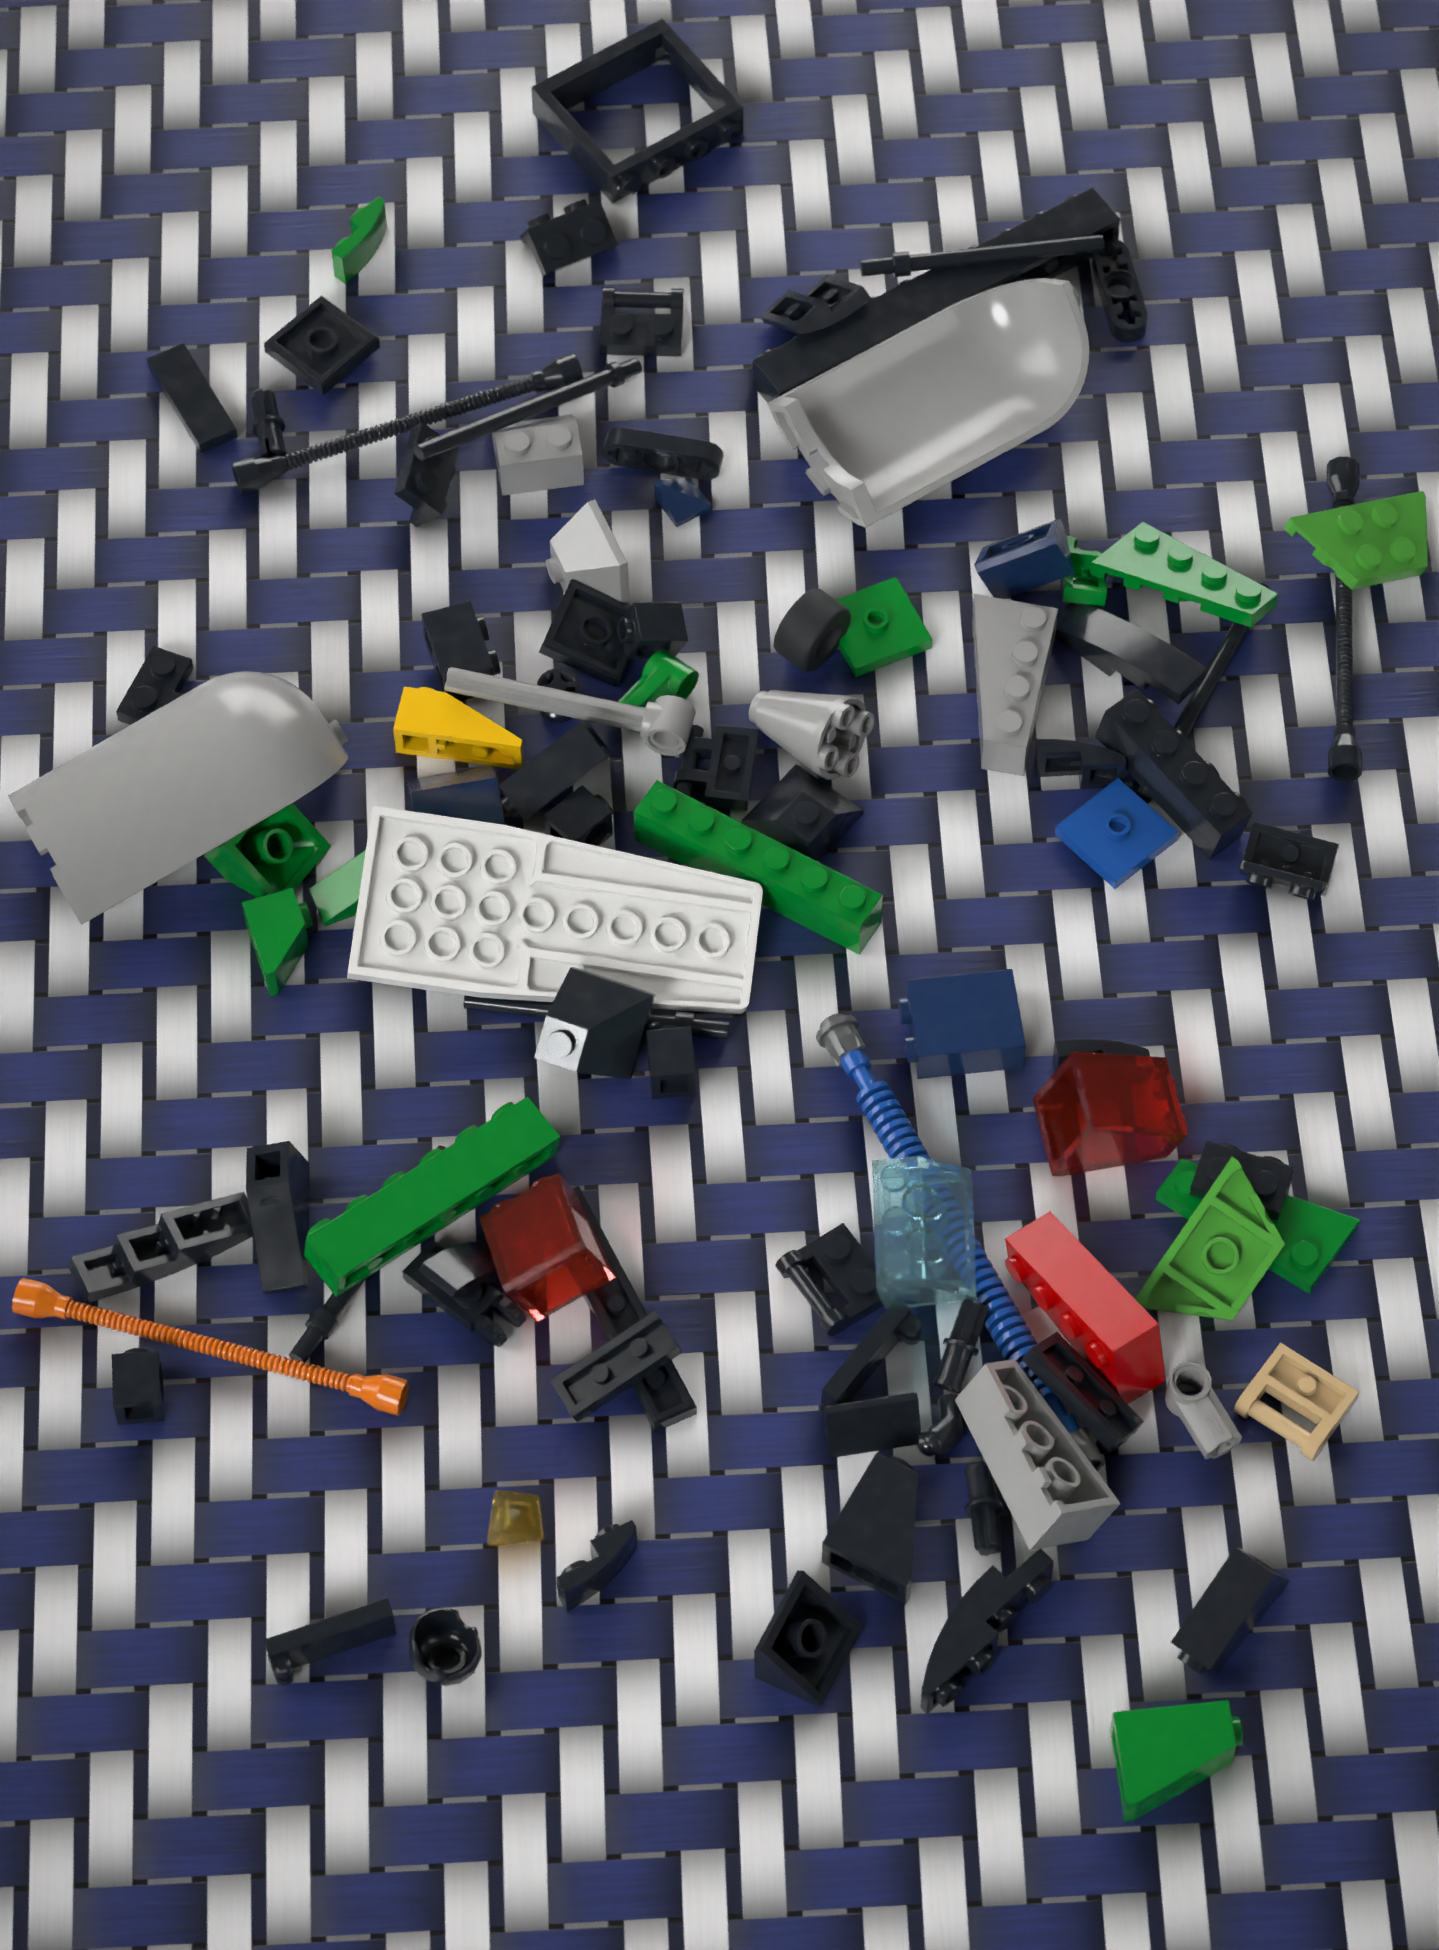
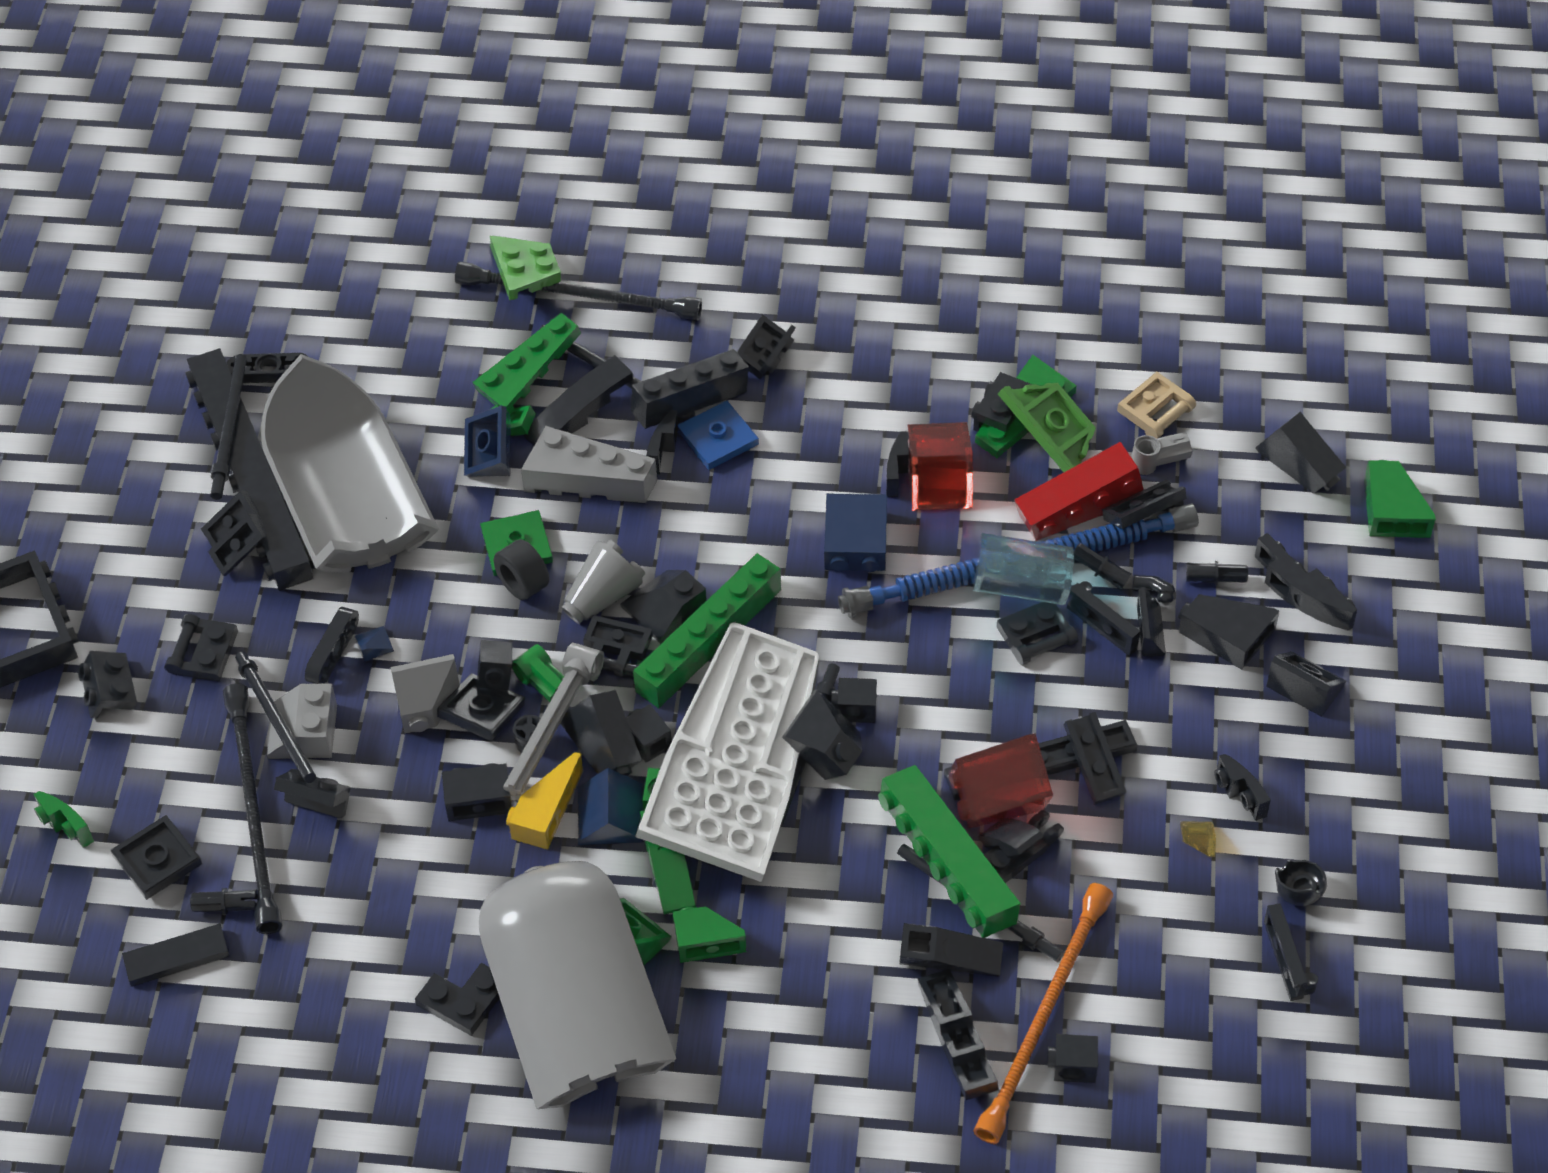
camera: 80 degrees left, 5 degrees down
light grey wedge [955,1359,1121,1550] -> none

